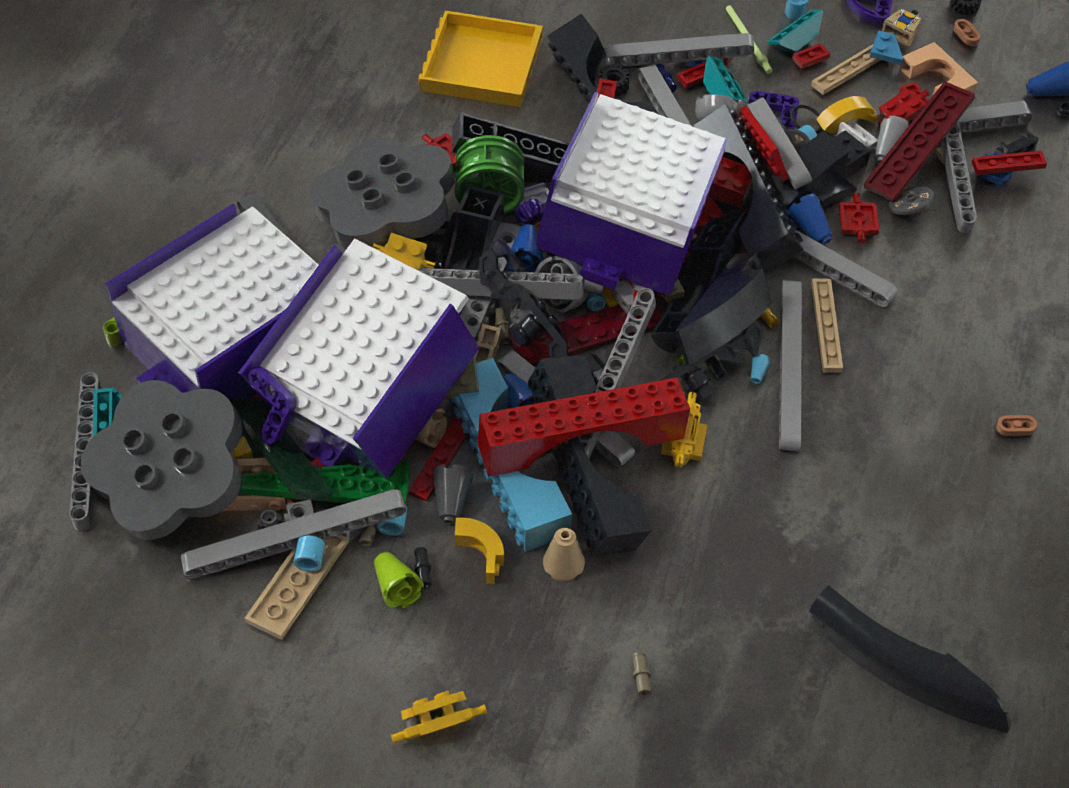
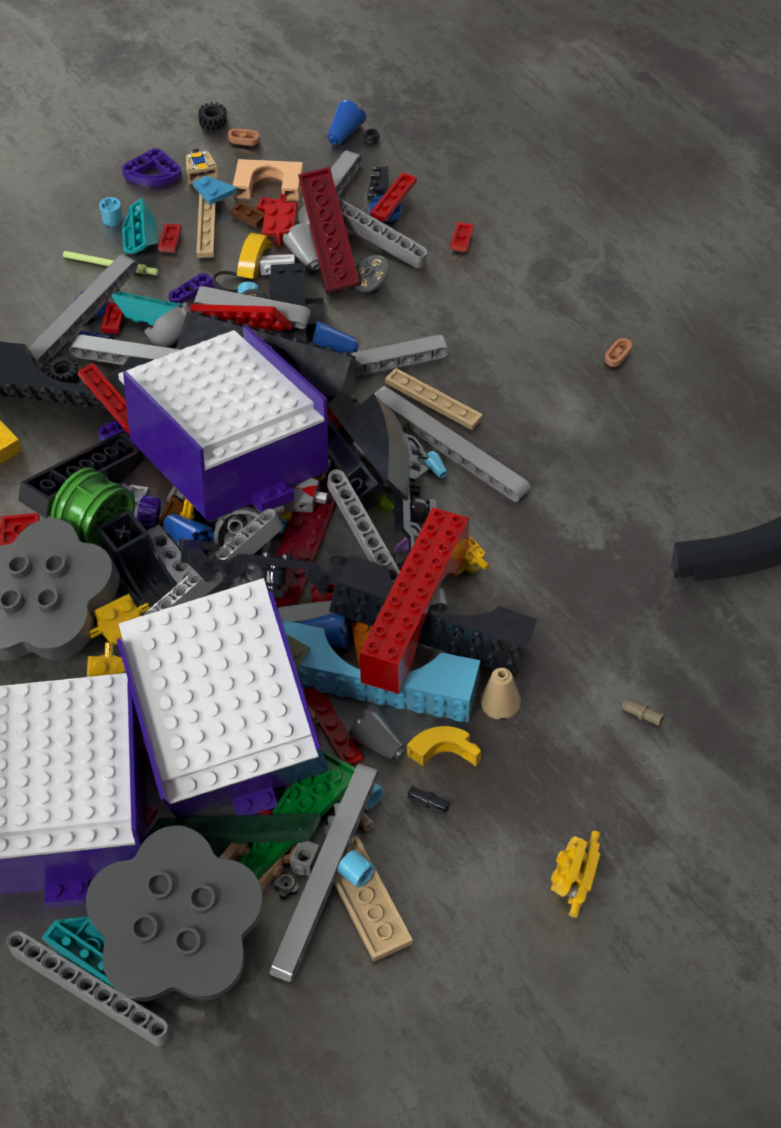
camera: 50 degrees left, 0 degrees up
dark purple beam [248,367,297,444] -> none
lime cone [374,552,424,609] -> none
red plate [839,193,879,244] -> none
none -> reddish brown plate [230,201,264,228]
none -> red plate [450,222,474,252]

